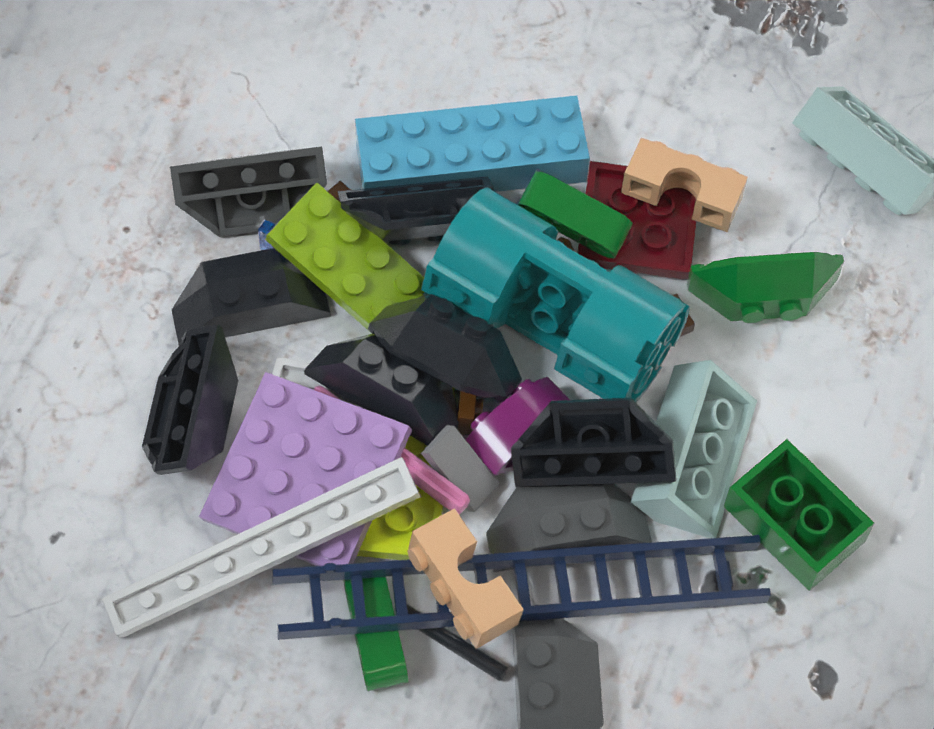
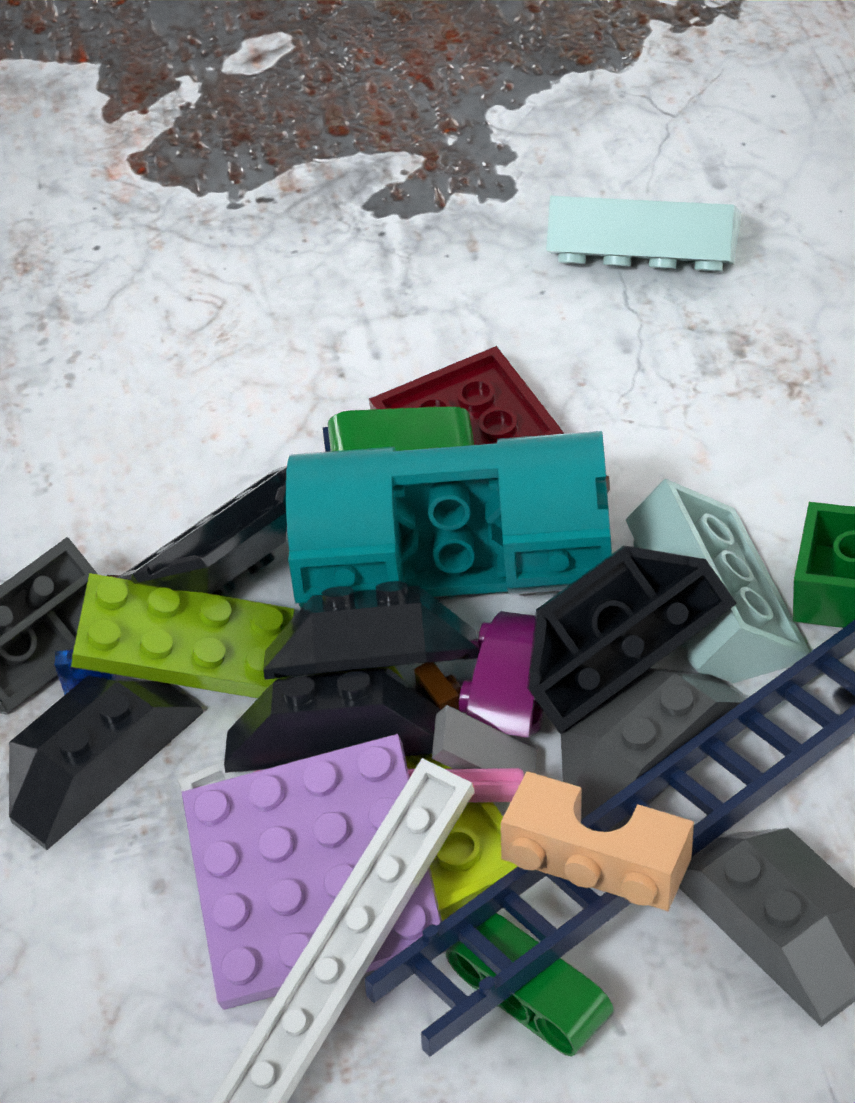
camera: 25 degrees left, 15 degrees down
black wedge [142,324,239,475] -> none
medium azure brick [355,95,590,192] -> none
black bar [407,604,509,681] -> none
light nougat arch [621,138,748,232] -> none
green wedge [687,252,844,323] -> none

